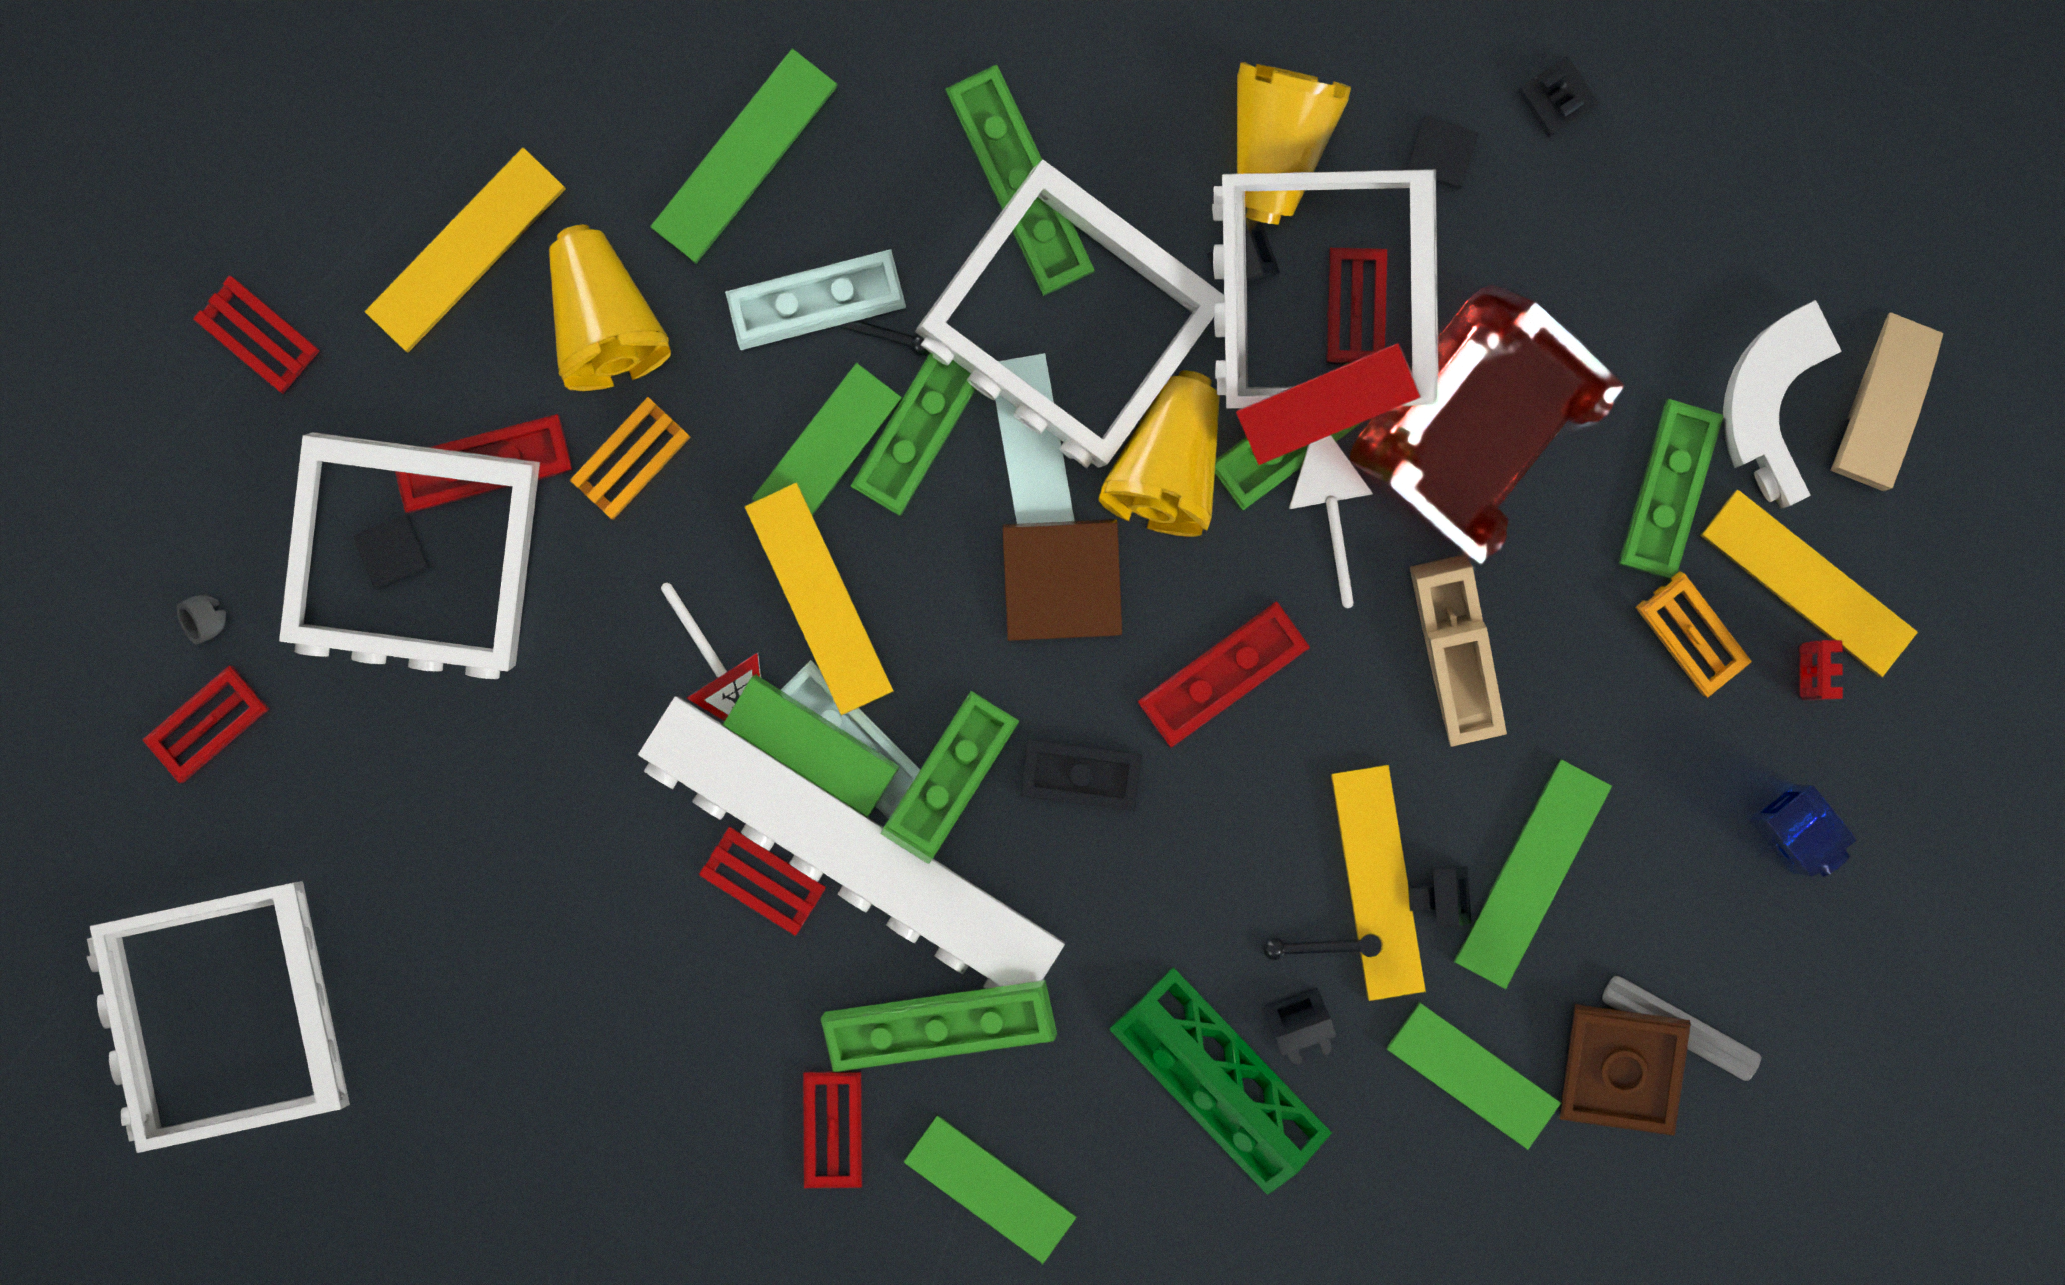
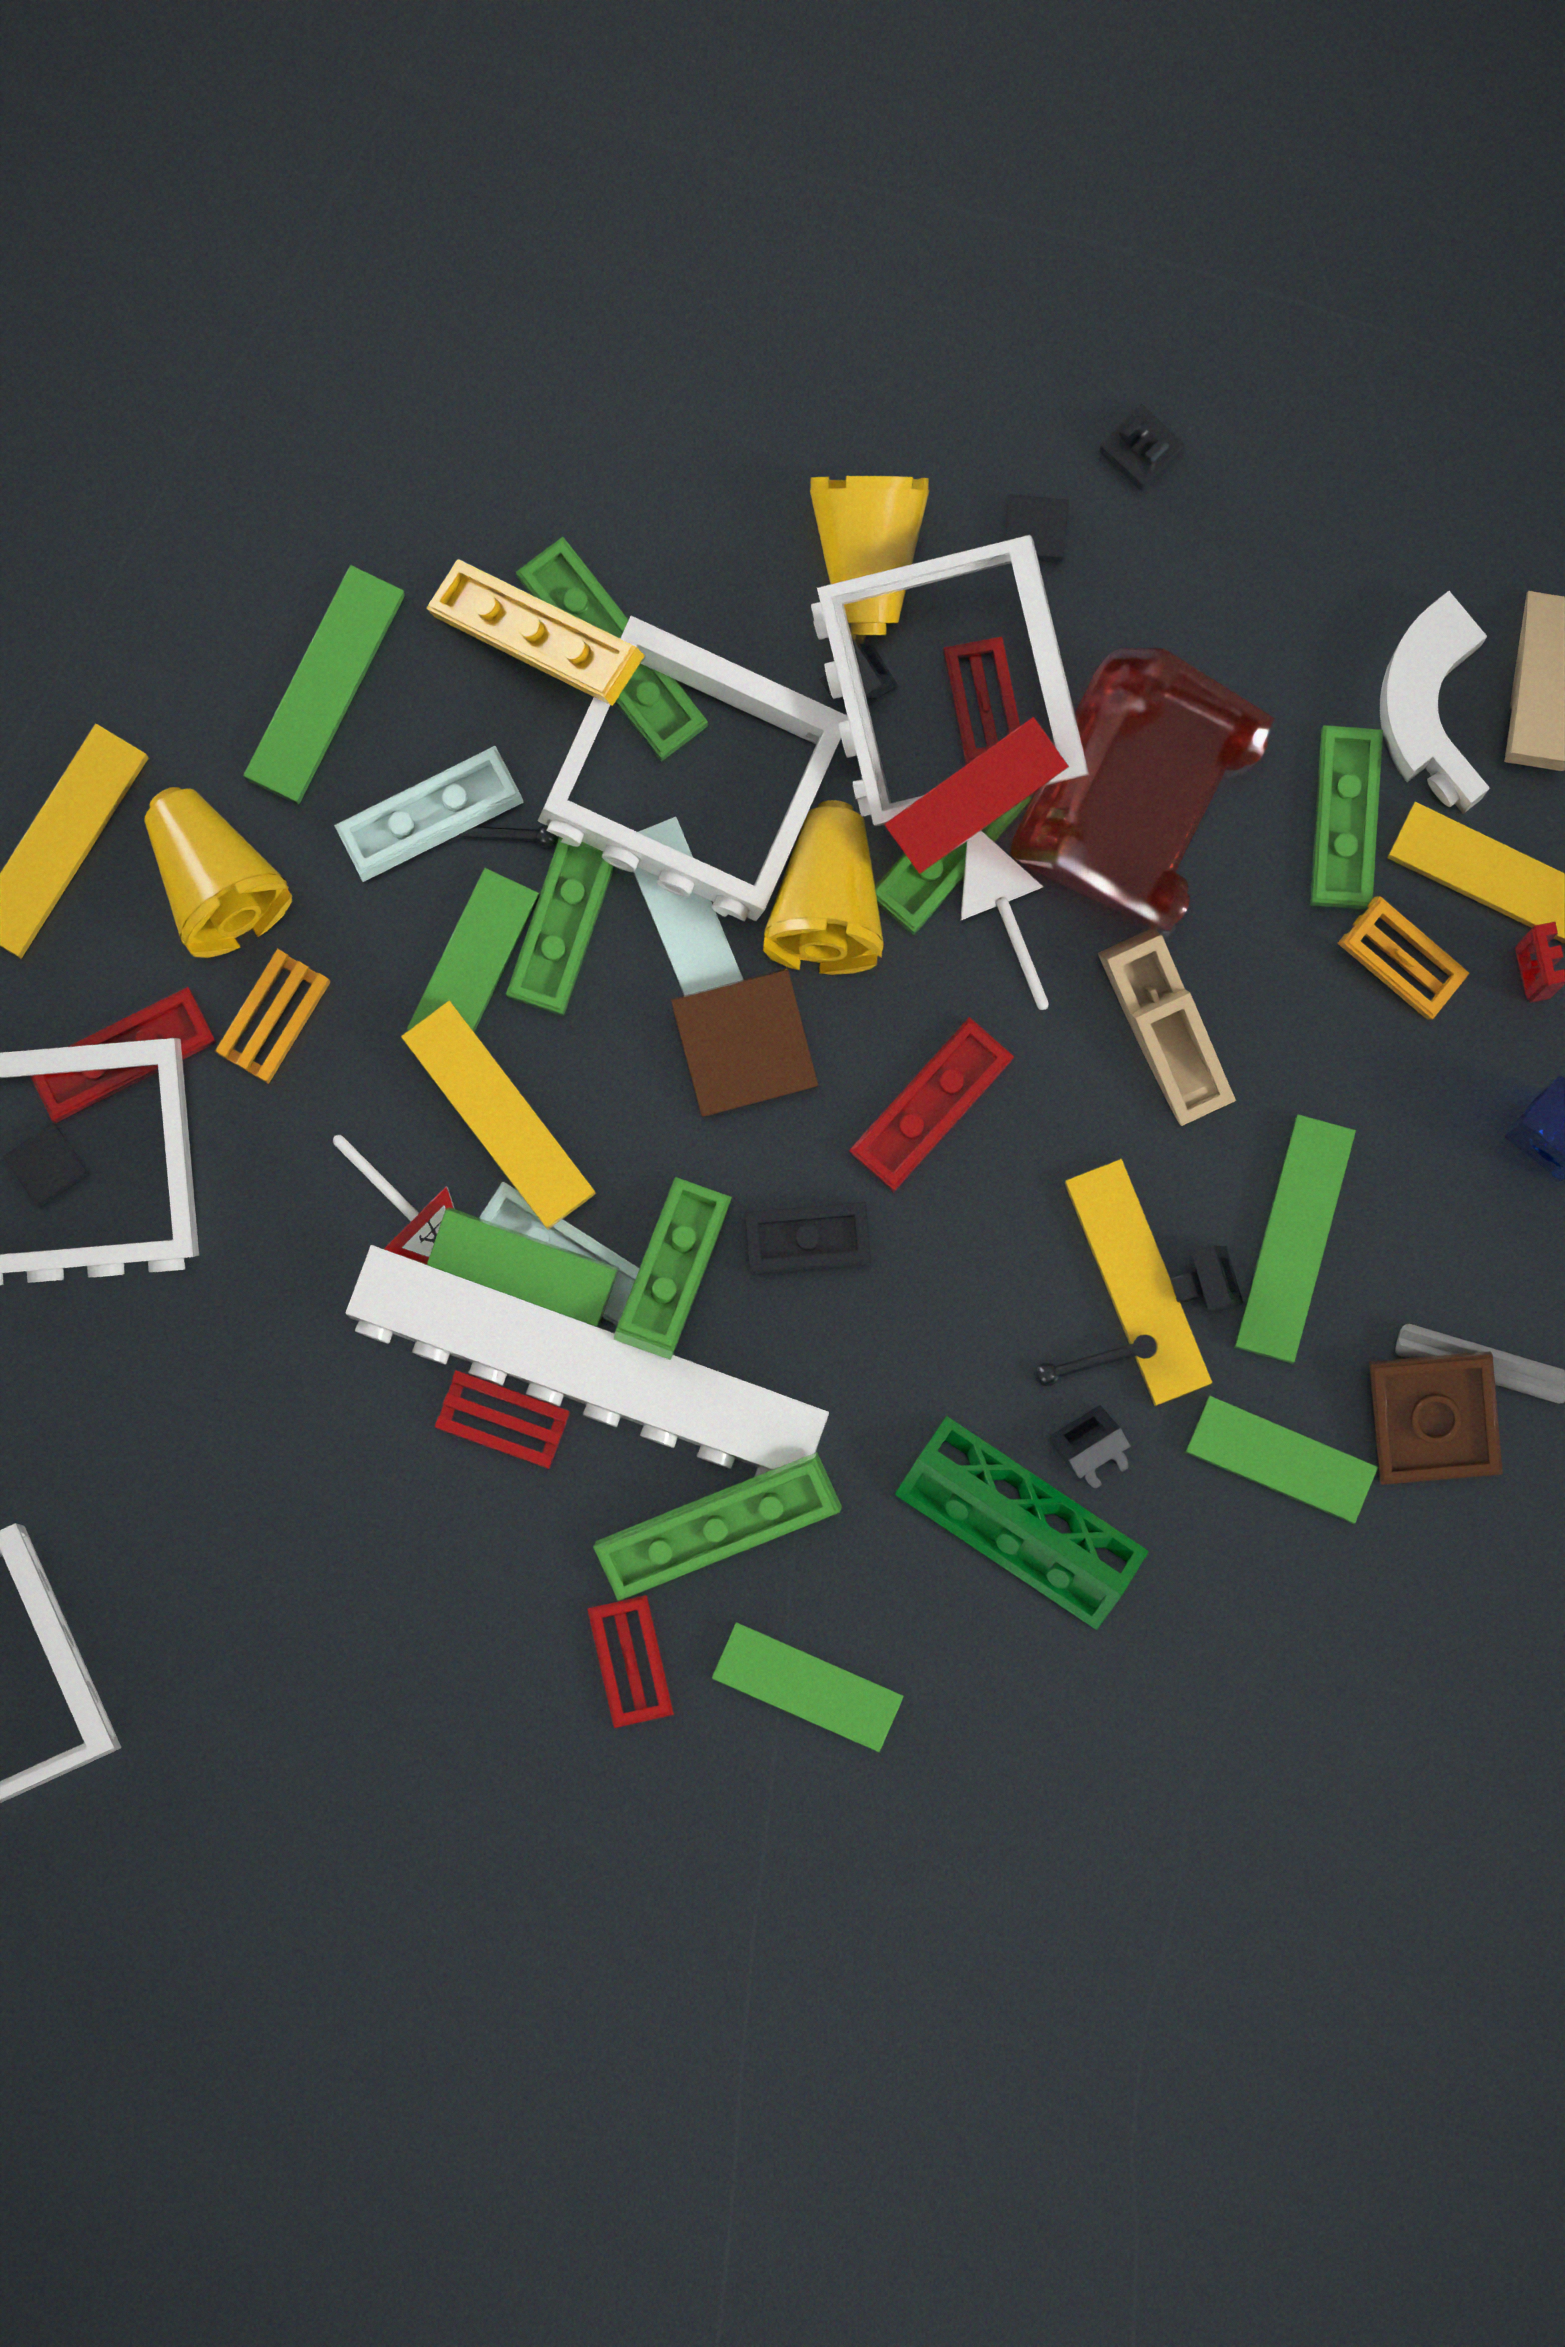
camera: 15 degrees left, 5 degrees down
none -> yellow tile [426,559,645,706]

